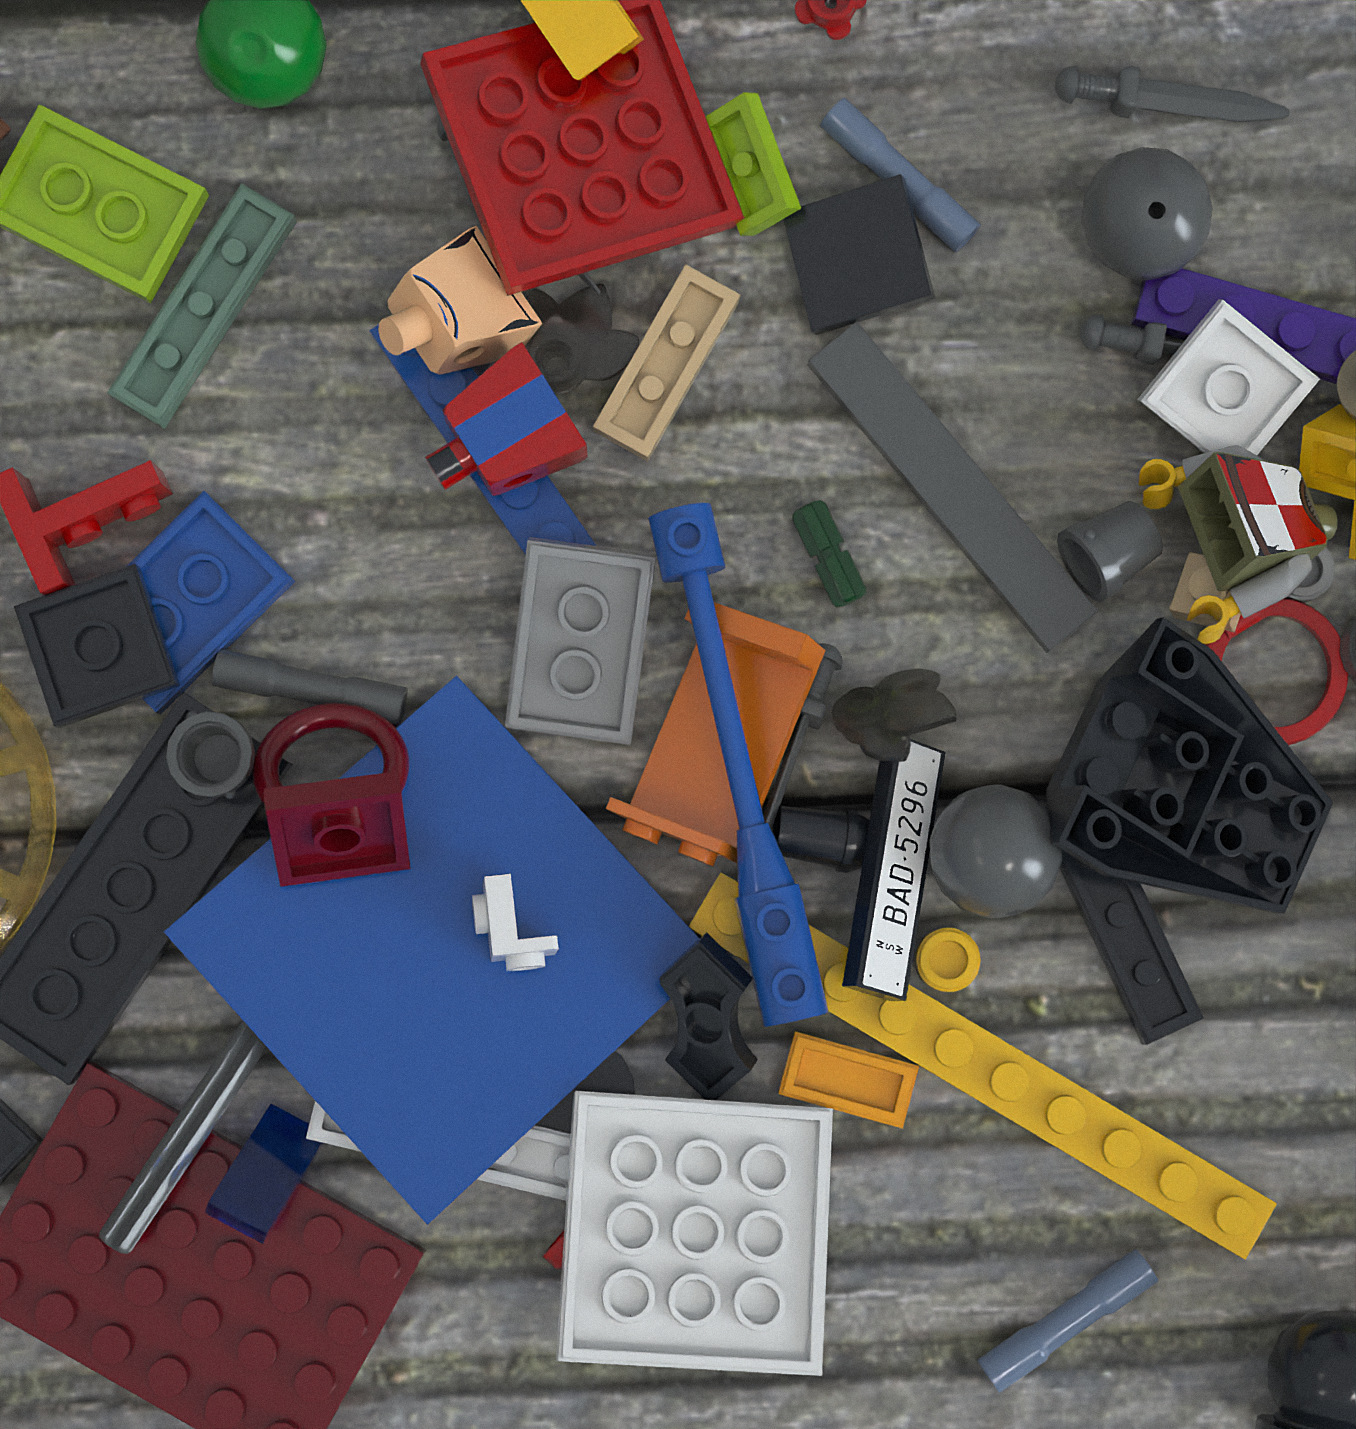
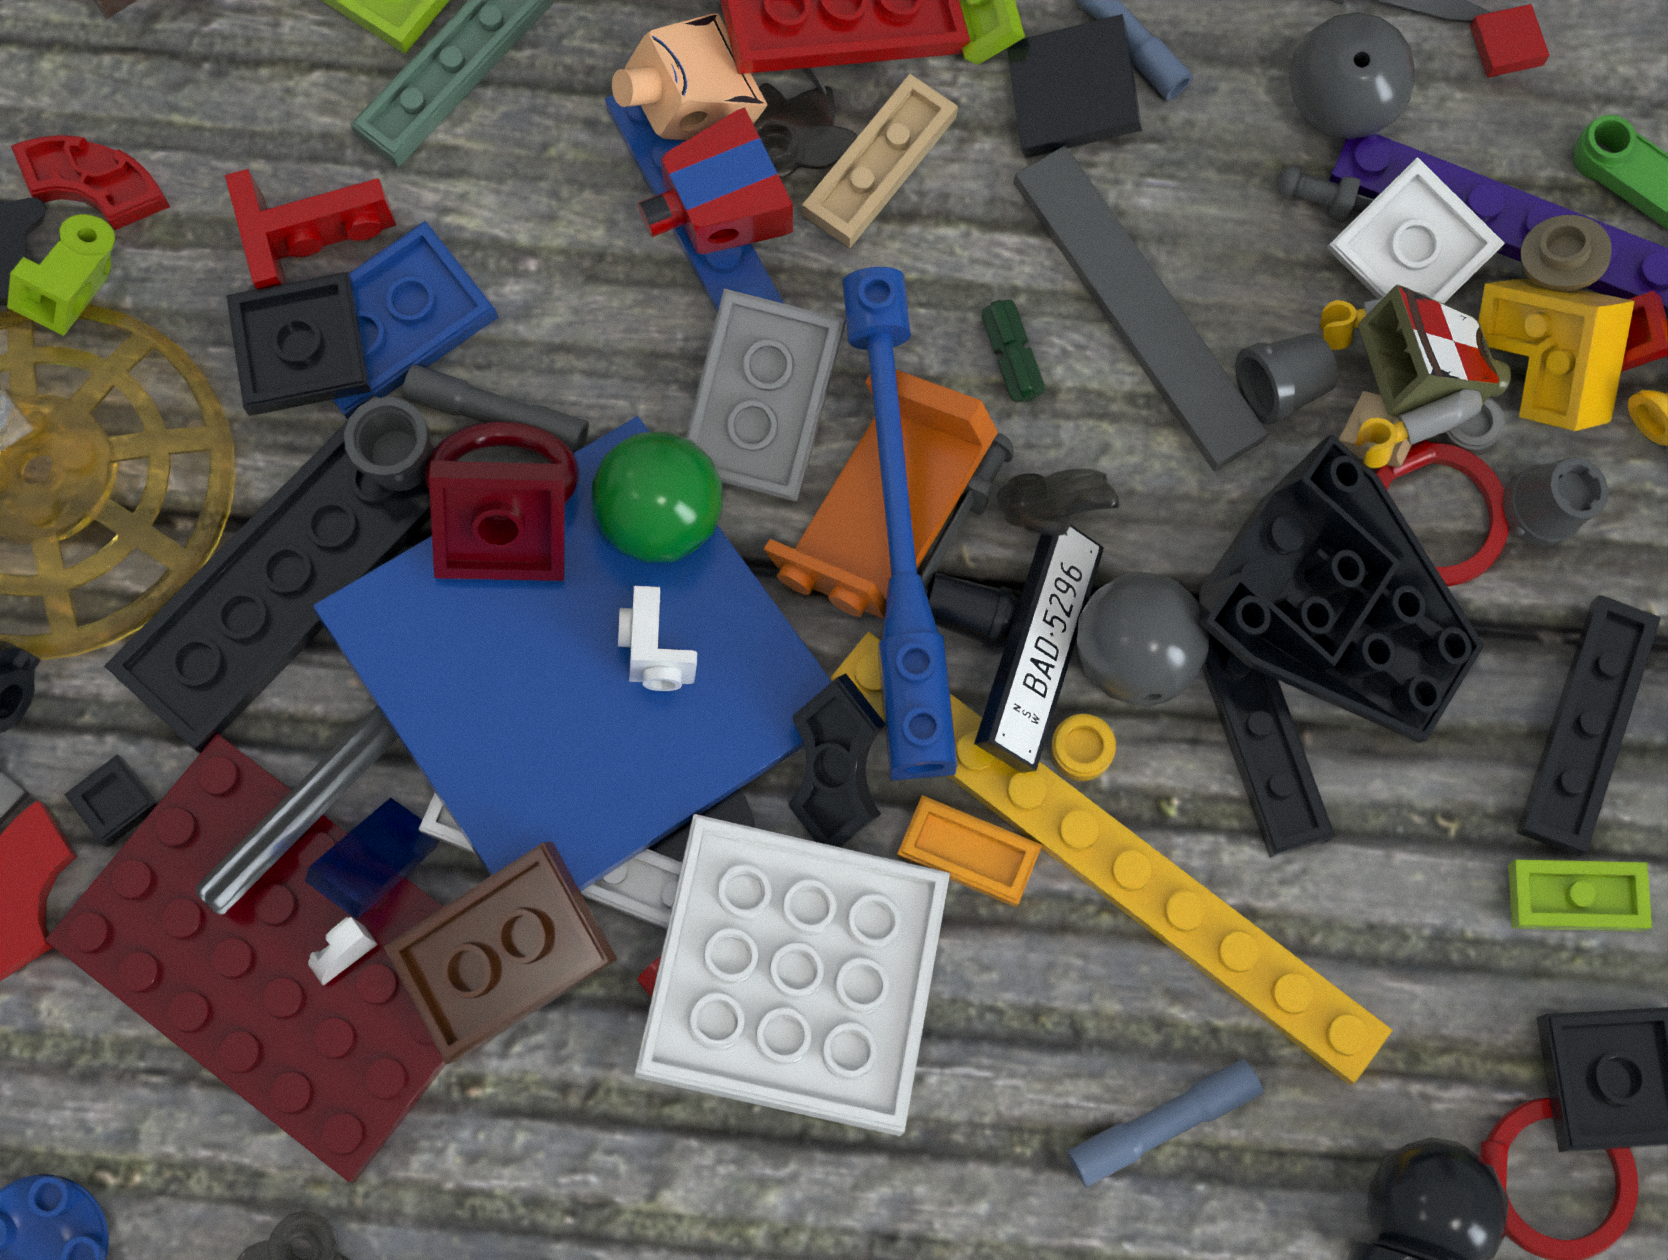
camera: 10 degrees right, 10 degrees down
none -> white tile [308,917,378,985]
none -> reddish brown tile [384,842,618,1064]
none -> green piece [592,432,723,563]
none -> red tile [1470,4,1550,78]

